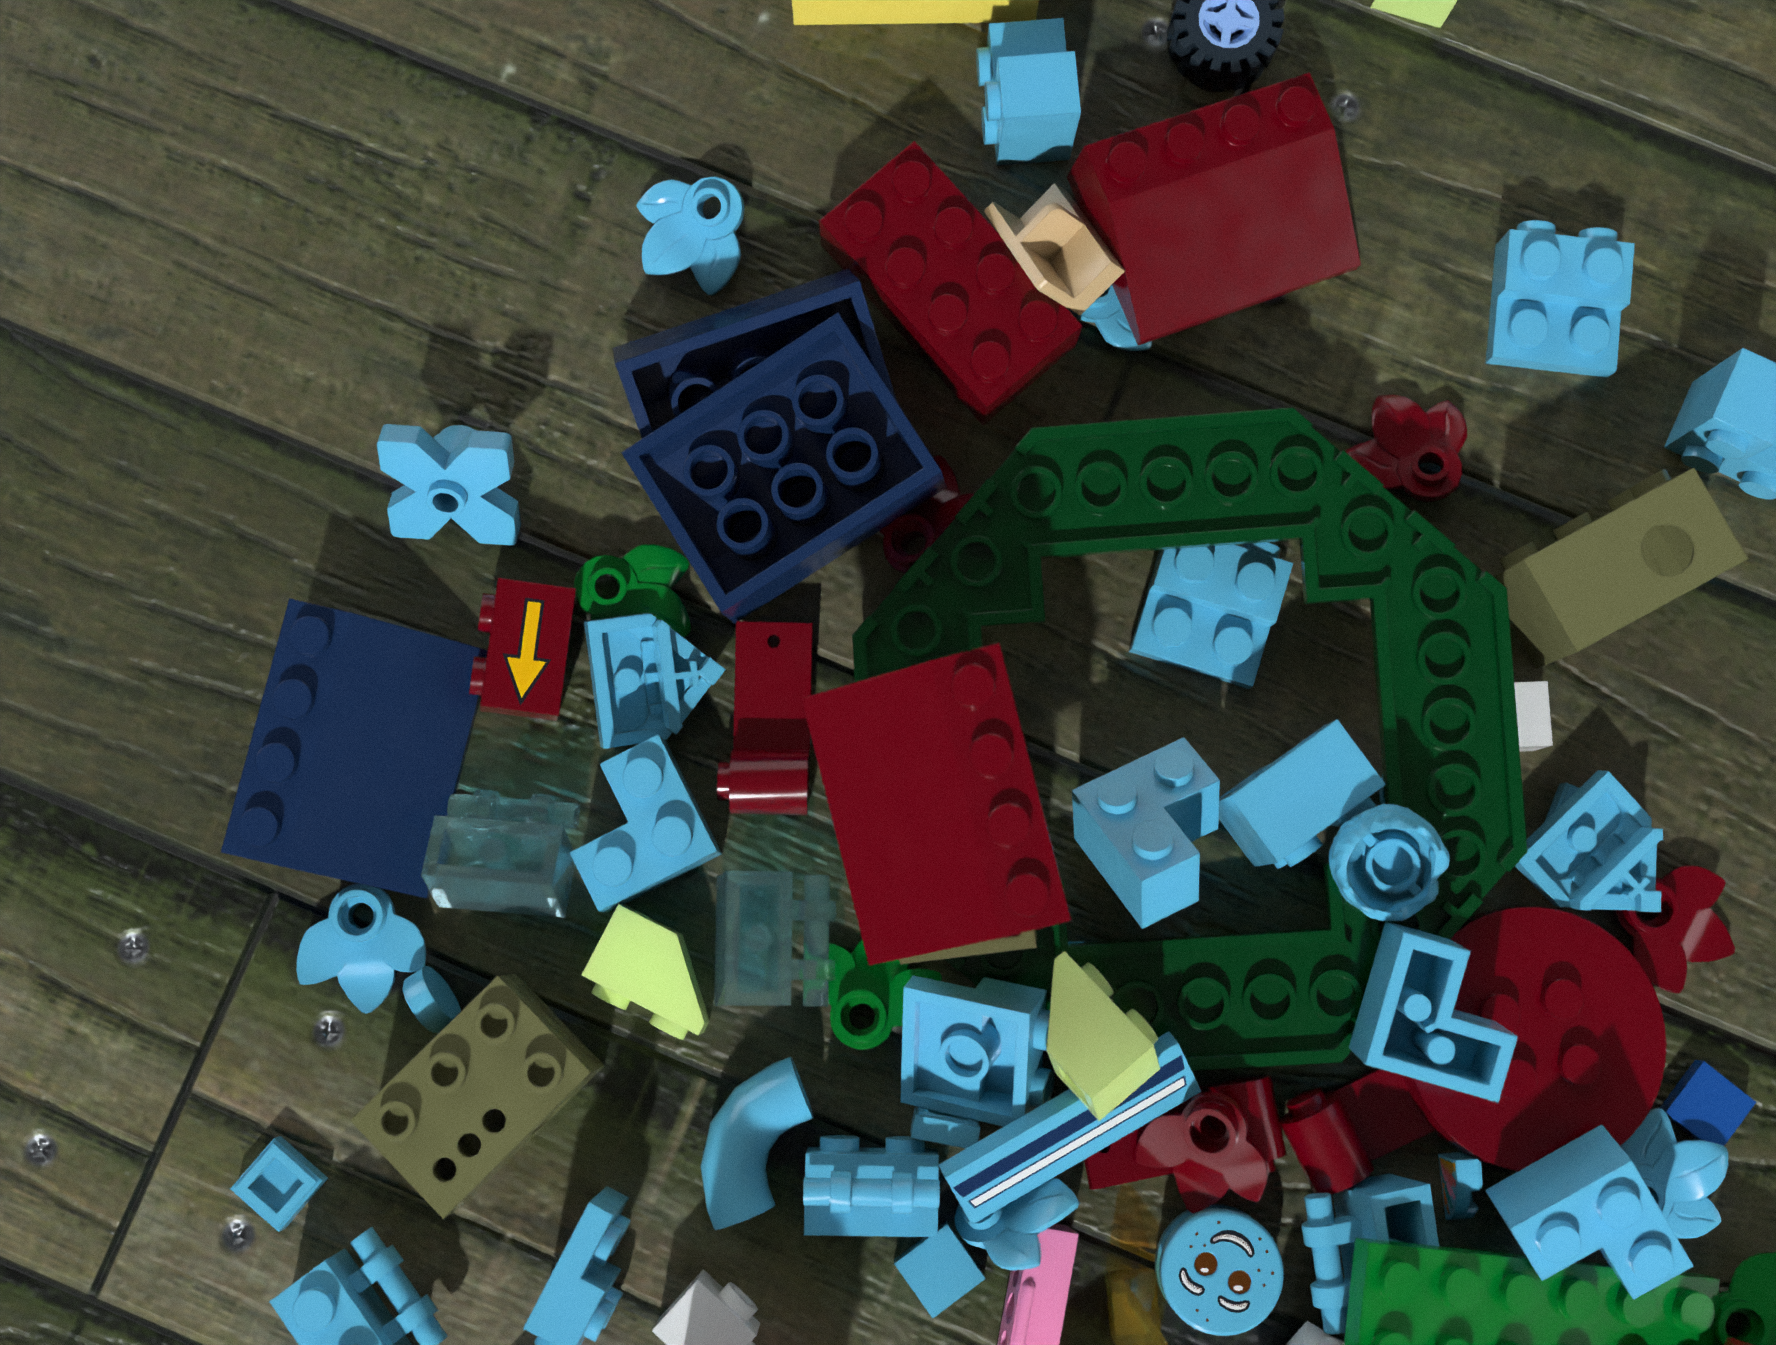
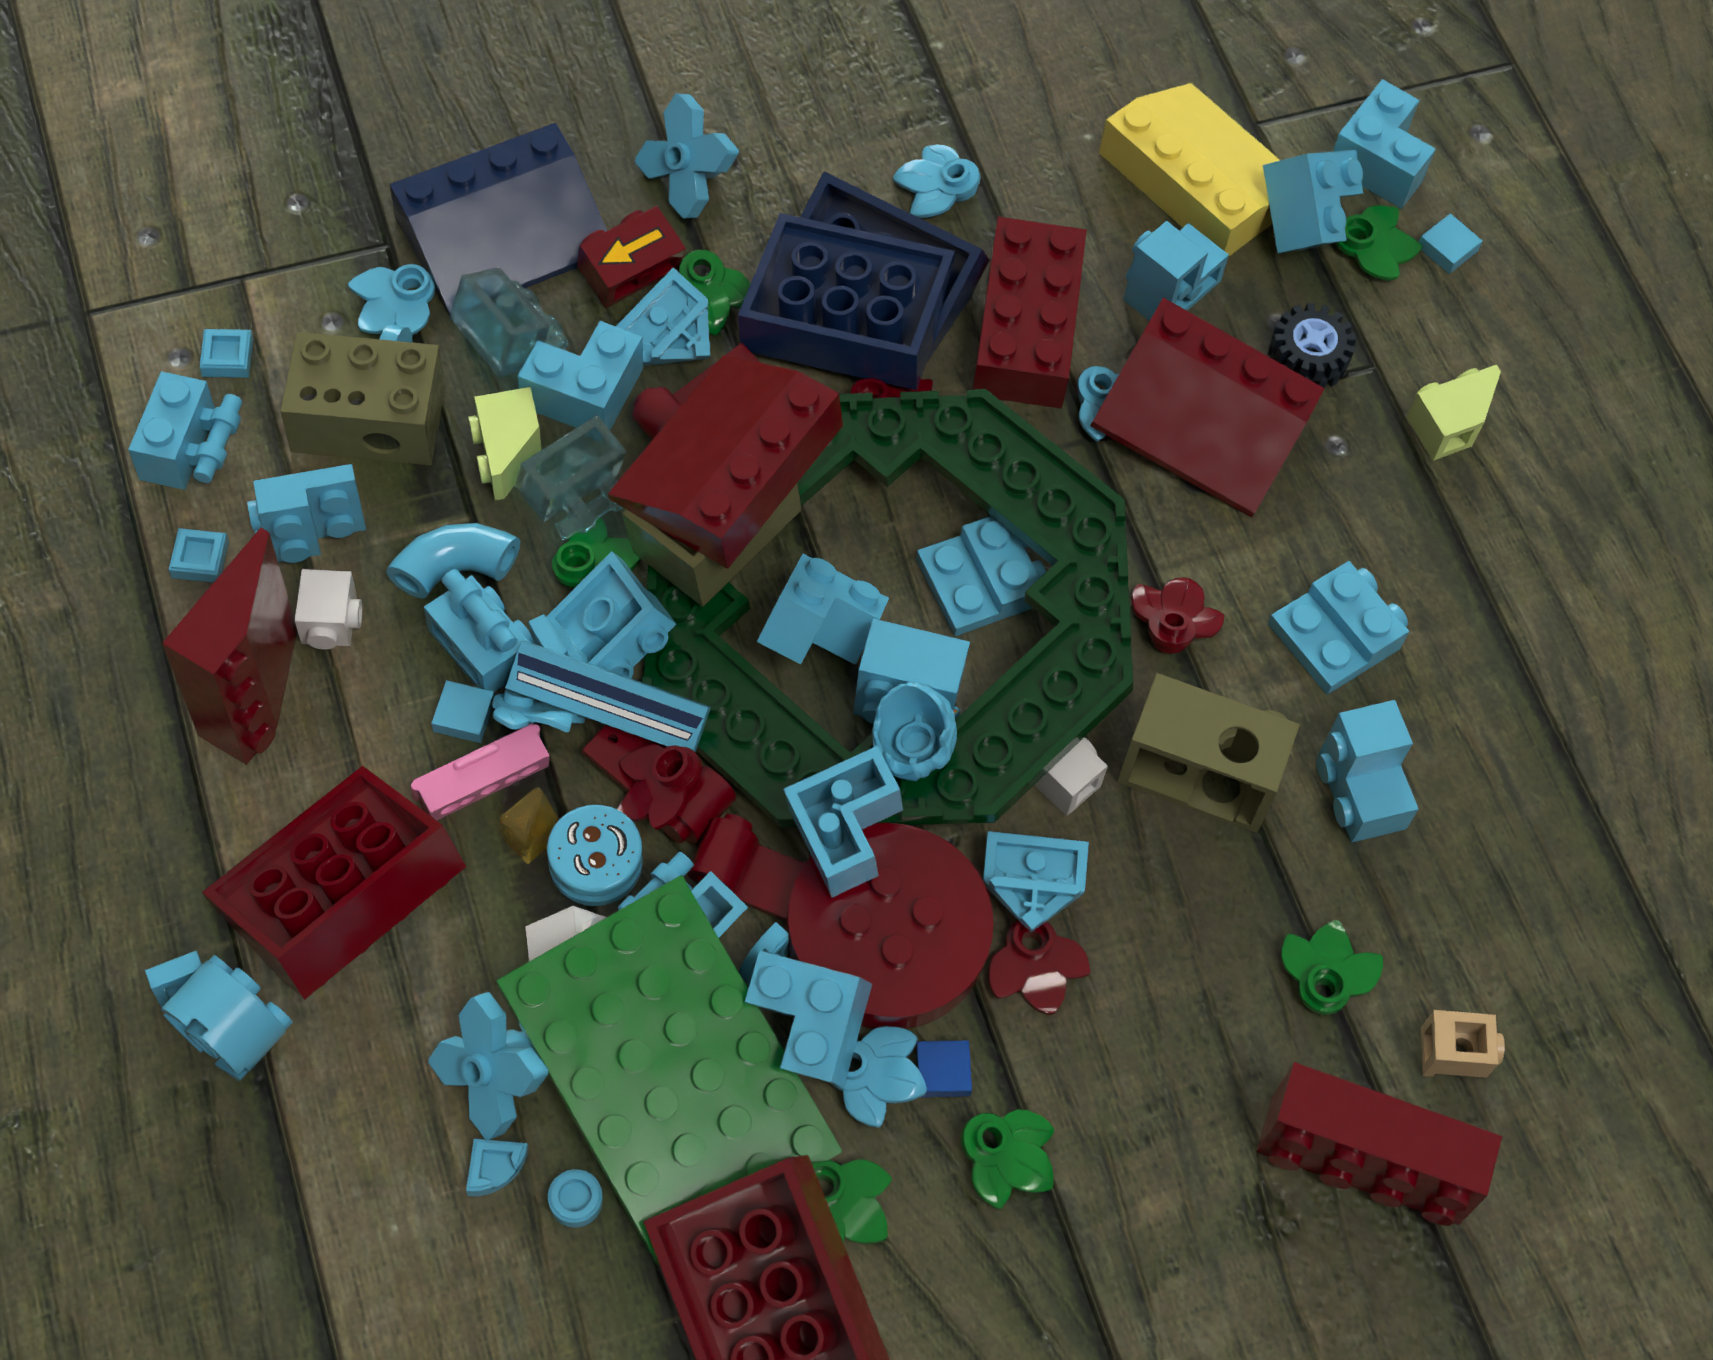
camera: 45 degrees right, 20 degrees down
tan panel [984,183,1125,316] -> none
yellowish green slope [1046,951,1160,1121] -> none

